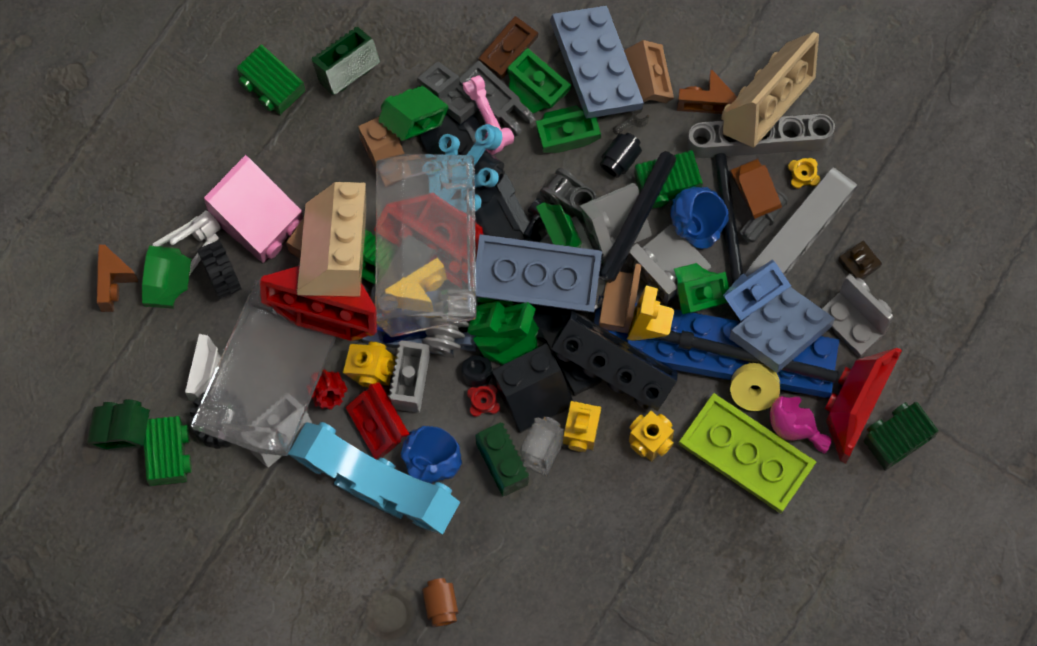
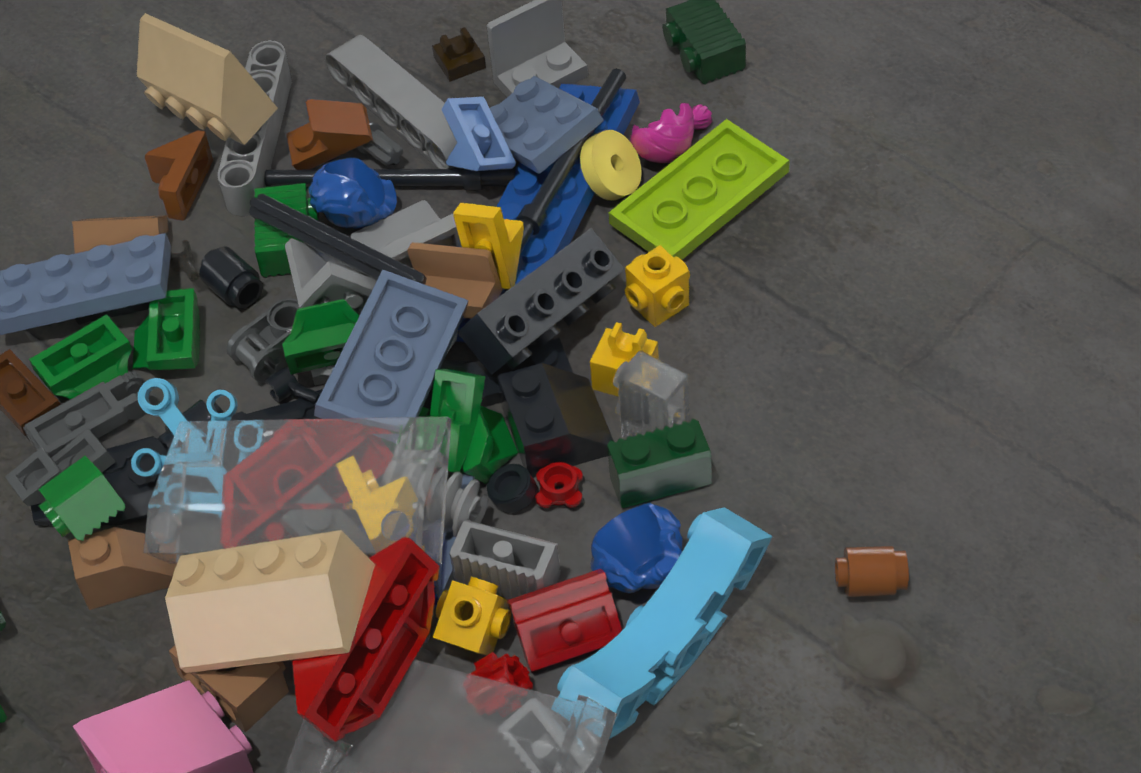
camera: 75 degrees left, 20 degrees down
bright pink brick [463,75,514,155] -> none
green slope [674,263,729,314] -> none
yellow plate [788,158,821,189] -> none
red wedge [825,348,902,464] -> none

